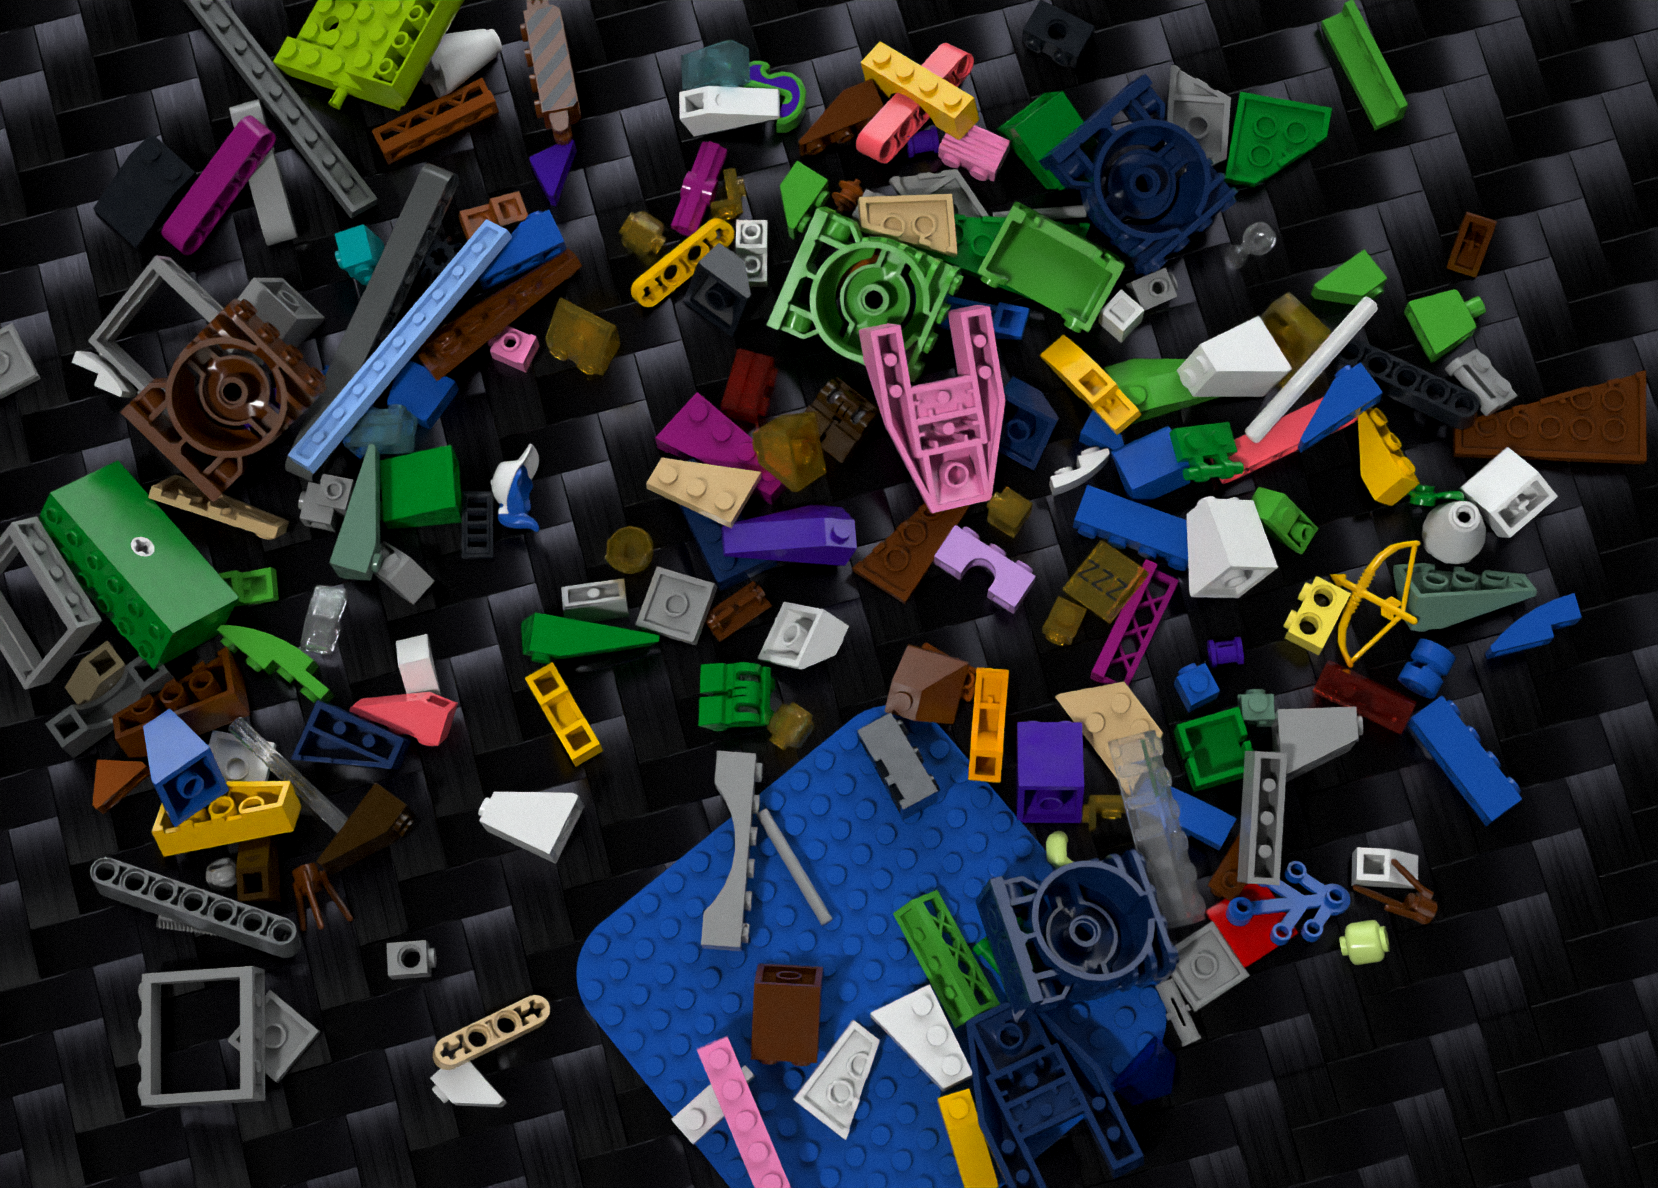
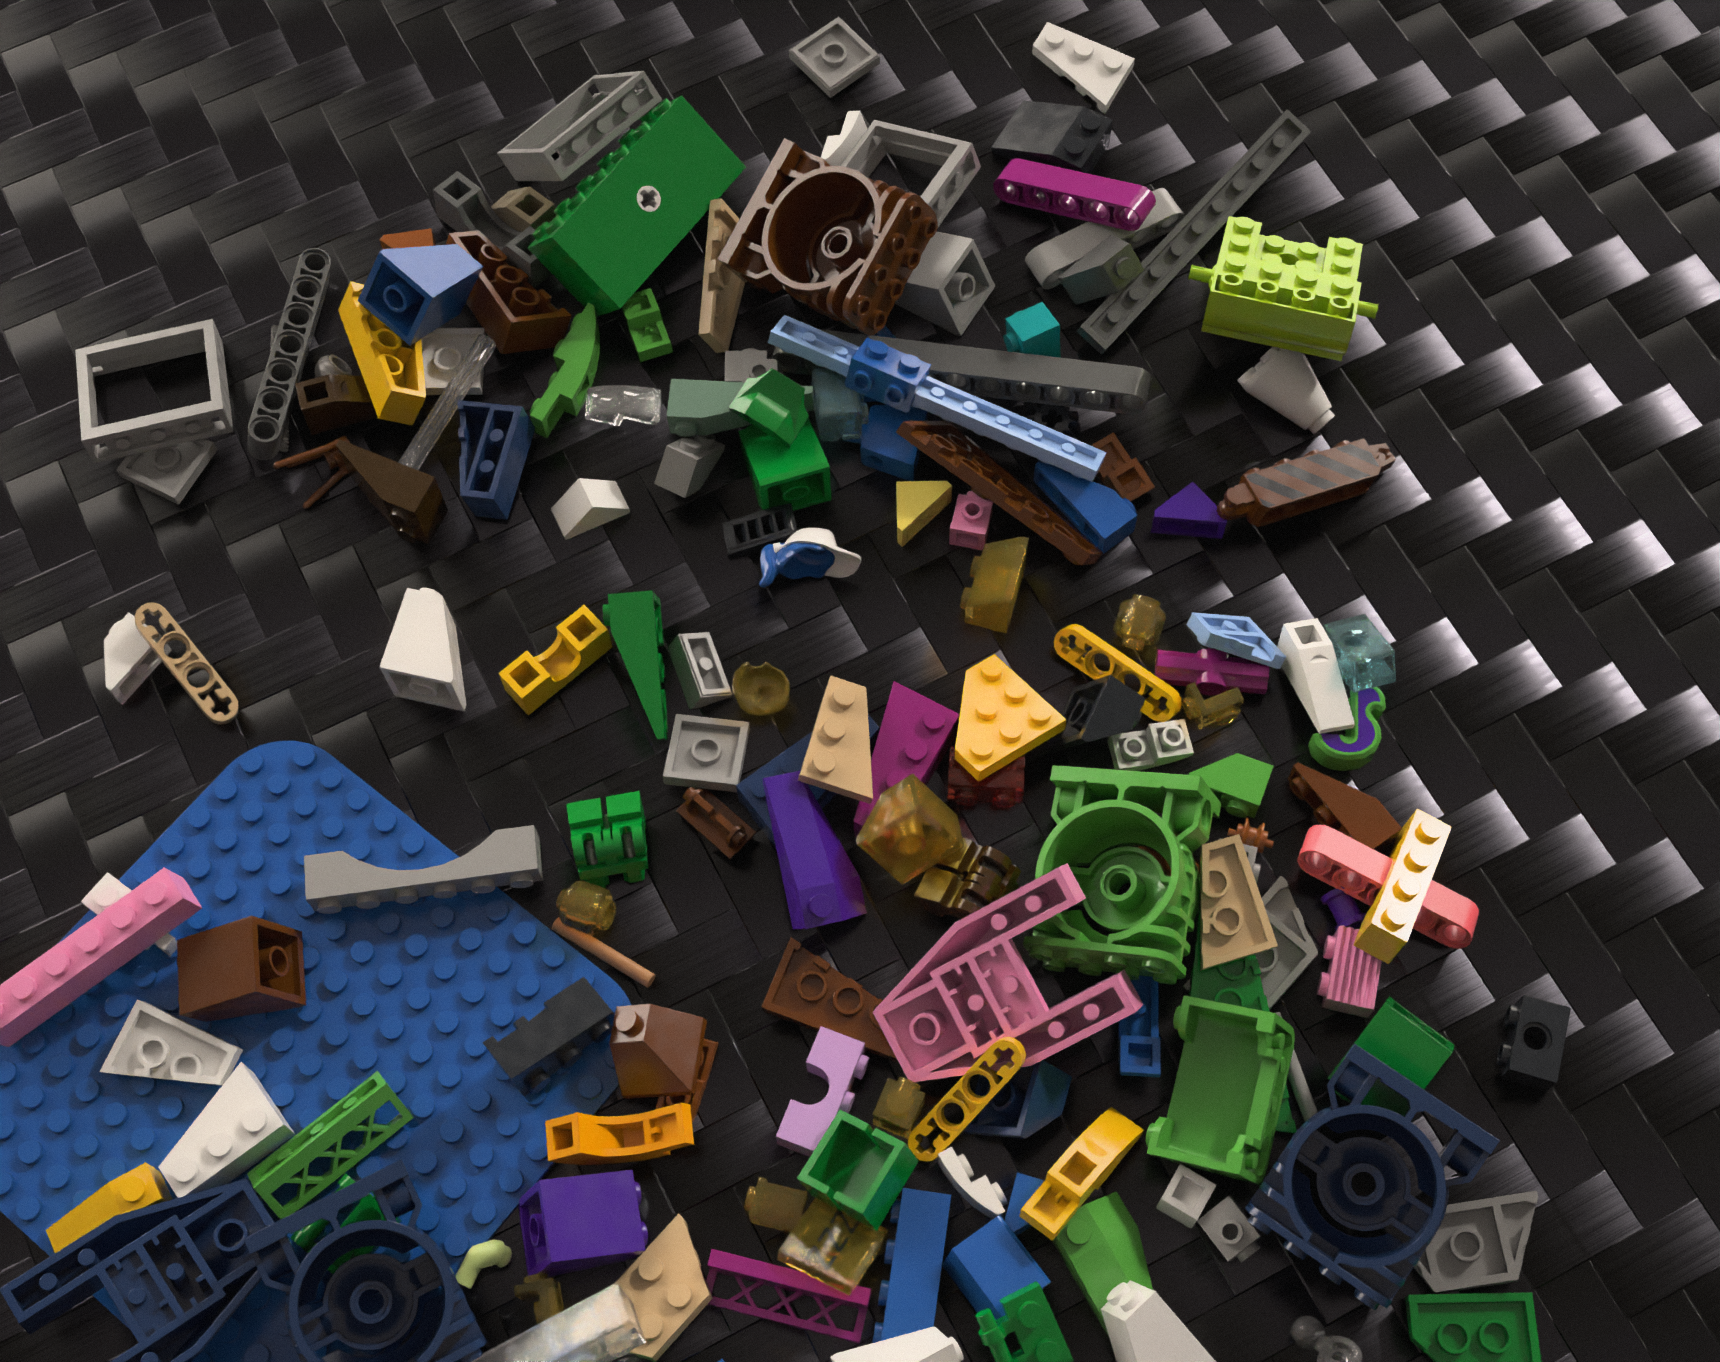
camera: 75 degrees right, 10 degrees down
coral slope [349,692,458,746] -> none
dark orange fence [372,78,499,164] -> none
light grey brick [387,940,436,980] -> none
light grey bar [756,808,833,926] -> none
white slope [758,602,849,670] -> none
none -> medium nougat bar [552,916,656,988]
none -> green slope [729,368,809,448]
none -> green piece [797,1109,919,1231]
none -> blue bracket [845,337,931,413]
none -> light yellow slope [896,481,952,547]
none -> yellow beam [908,1037,1026,1162]
none -> yellow plate [955,654,1066,782]
none -> white wing [1032,22,1135,114]
none -> dark grey slope [1058,235,1145,305]
none -> light blue wing [1186,612,1286,669]

